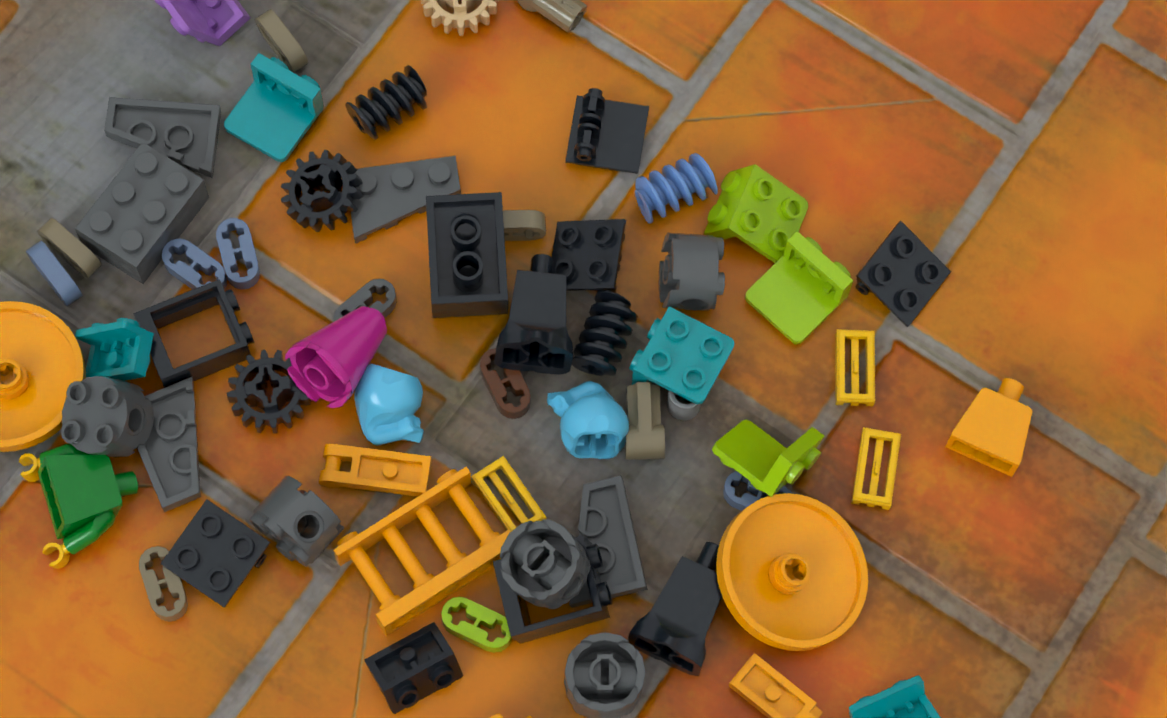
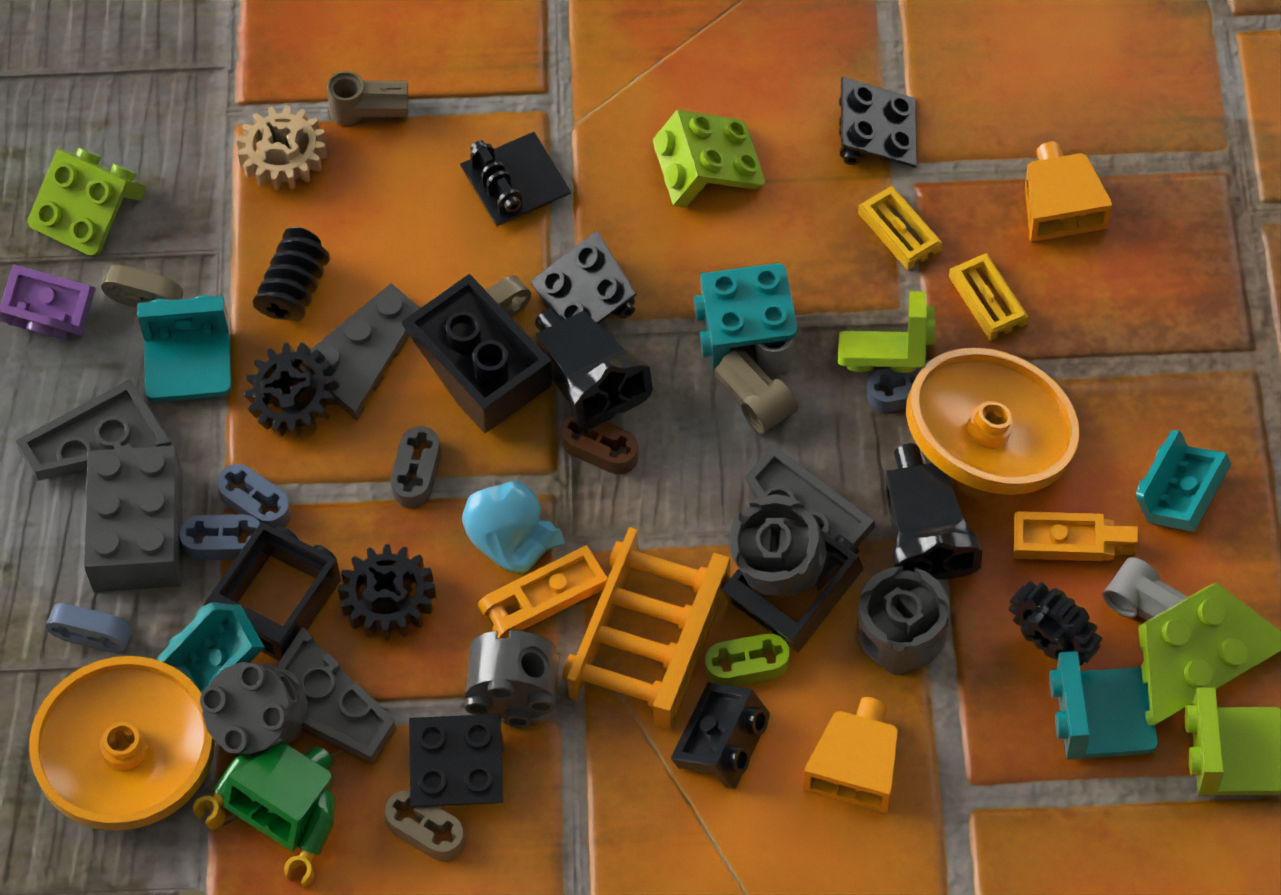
camera: 30 degrees left, 10 degrees down
dark tan beam [37,218,102,278] -> none
dark pink cone [285,306,387,408] -> none
yellow tile [471,456,547,532] -> none
medium azure piece [547,381,629,459] -> none
black piece [572,291,638,376] -> none
medium blue piece [635,153,718,224] -> none
dark grey brick [658,232,725,311] -> none
lime bracket [745,231,853,344] -> none

